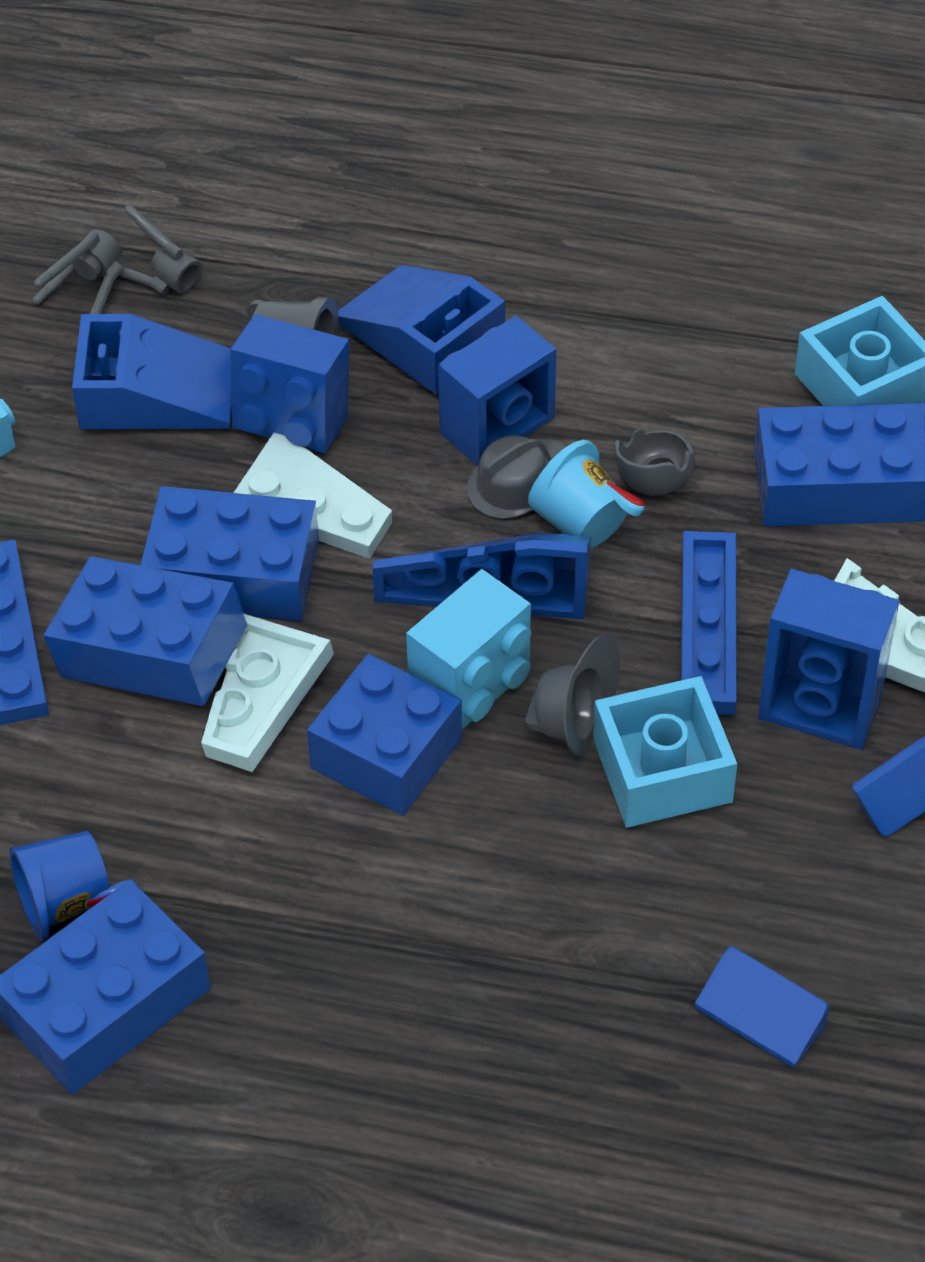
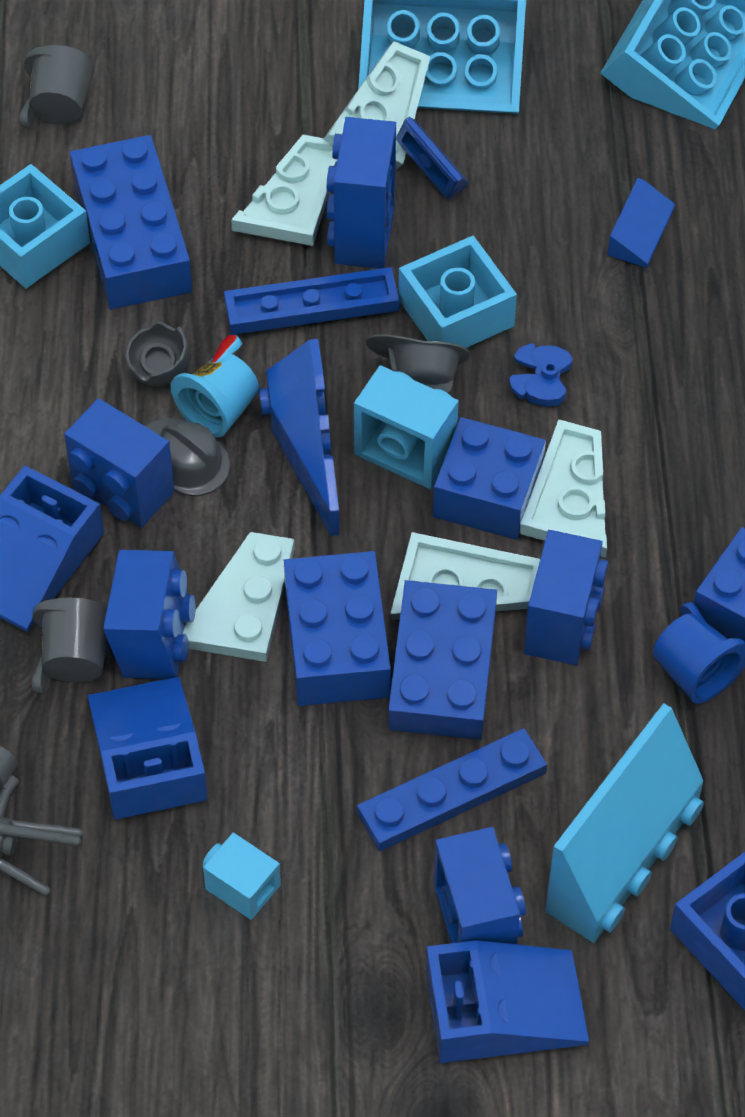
camera: 105 degrees left, 5 degrees up
none -> blue piece [509,343,573,407]
none -> light aqua wing [519,420,607,558]
none -> blue brick [523,529,608,666]

